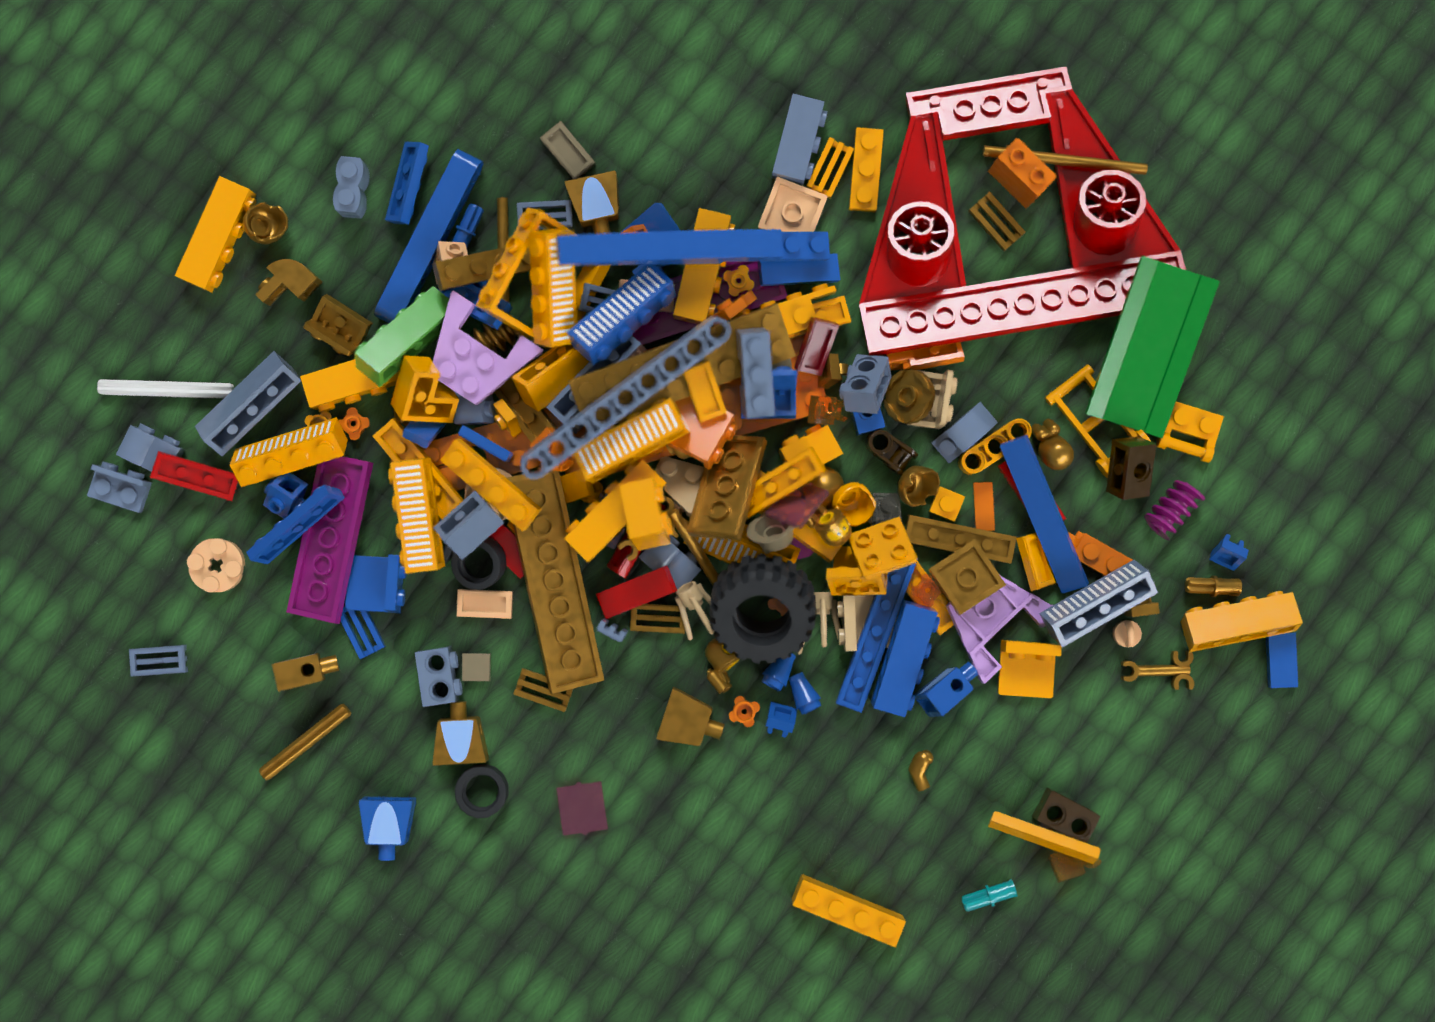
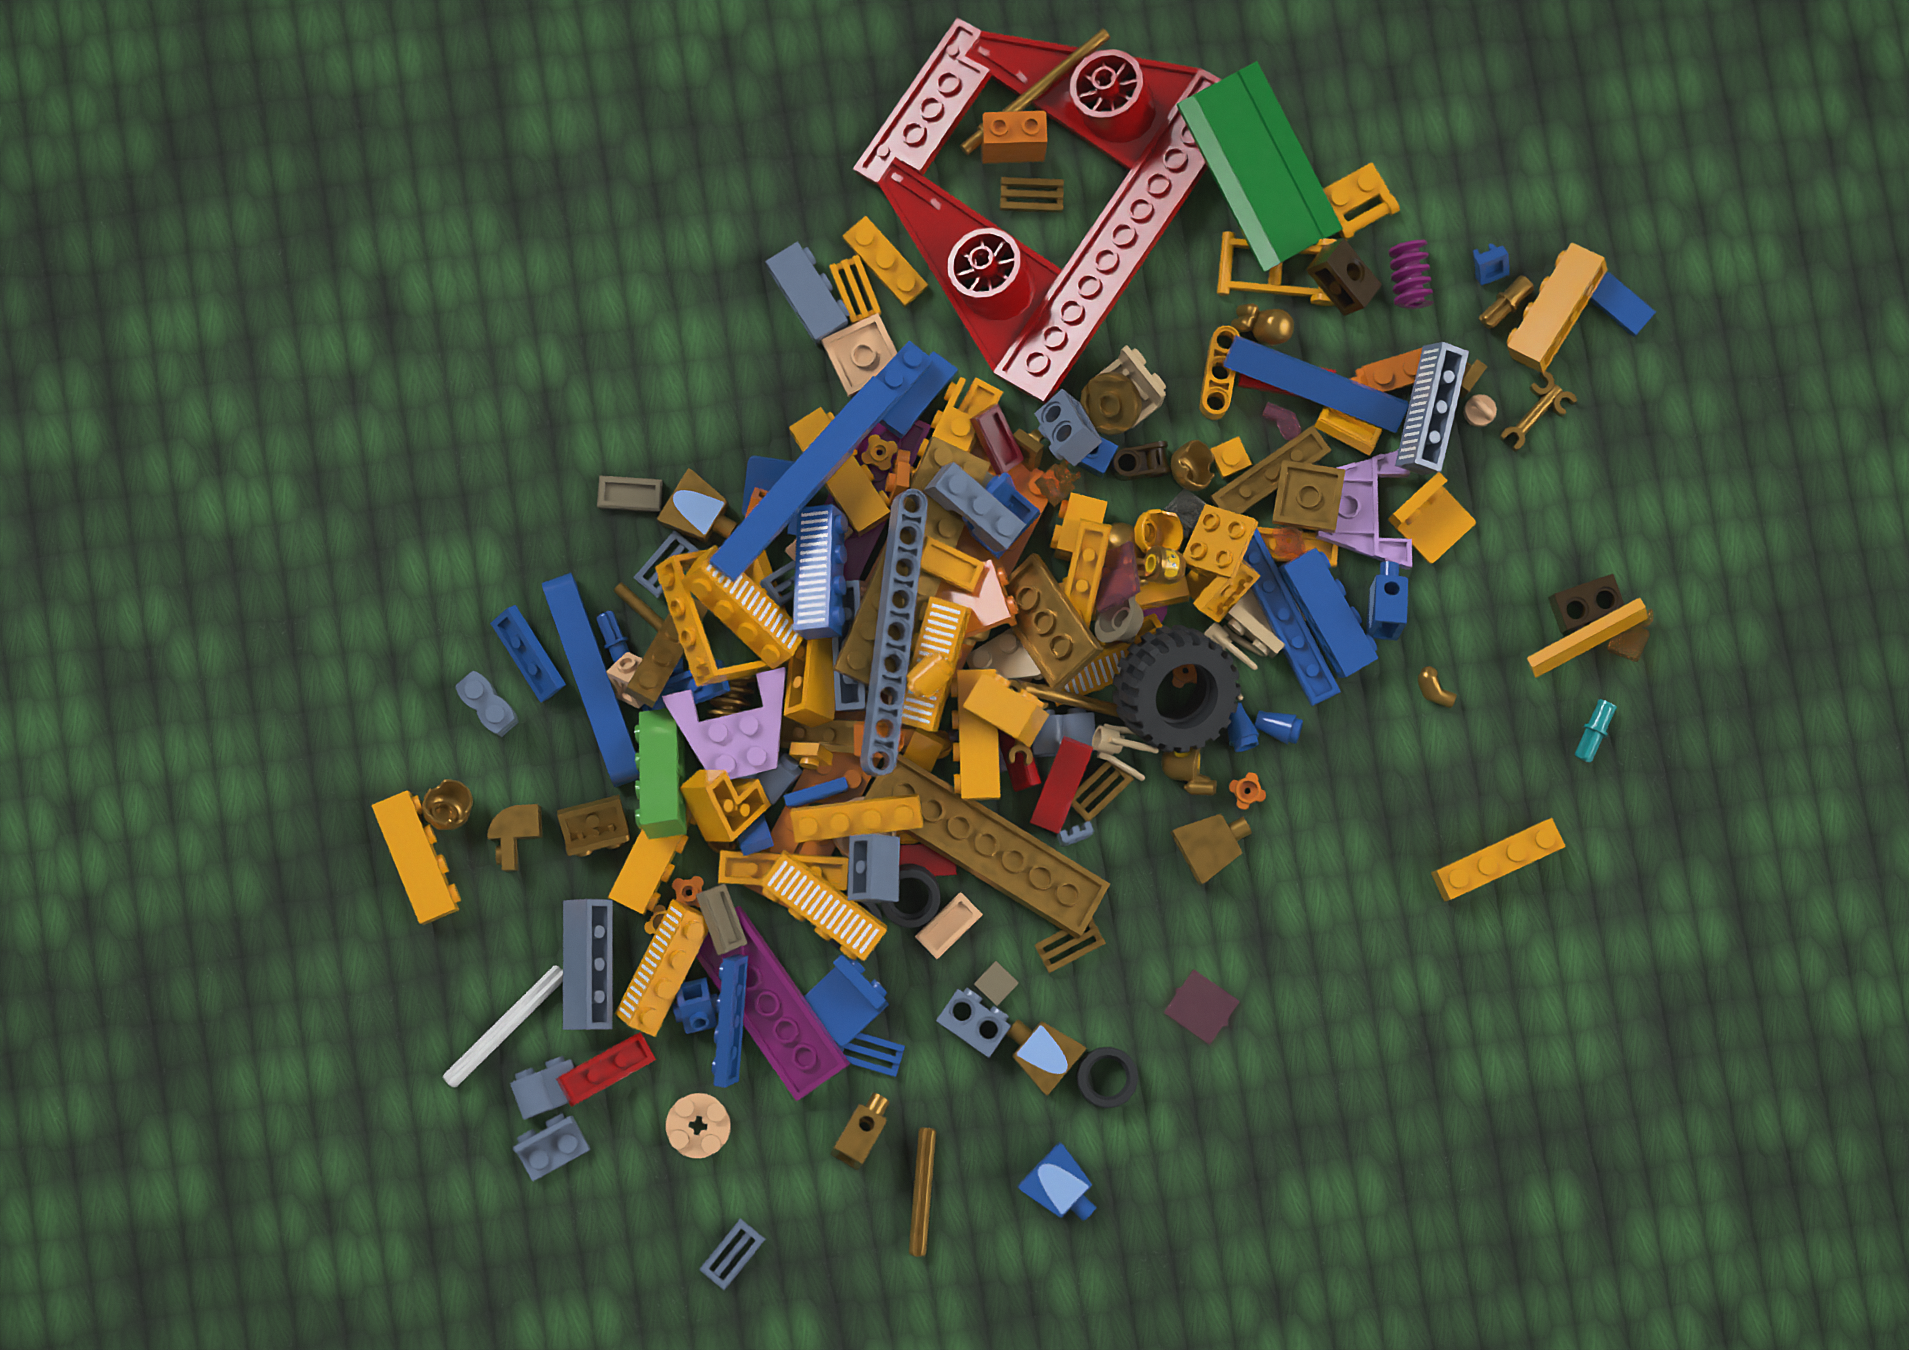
camera: 55 degrees left, 5 degrees down
blue tile [766,702,797,738] -> none
orange hinge [887,342,965,371] -> none
sand blue brick [932,402,998,463] -> none
orange sticker [973,482,995,531] -> none
none -> dark tan tile [696,883,747,955]
none -> light orange brick [906,650,954,699]
none -> clear pink arm [1262,402,1301,440]

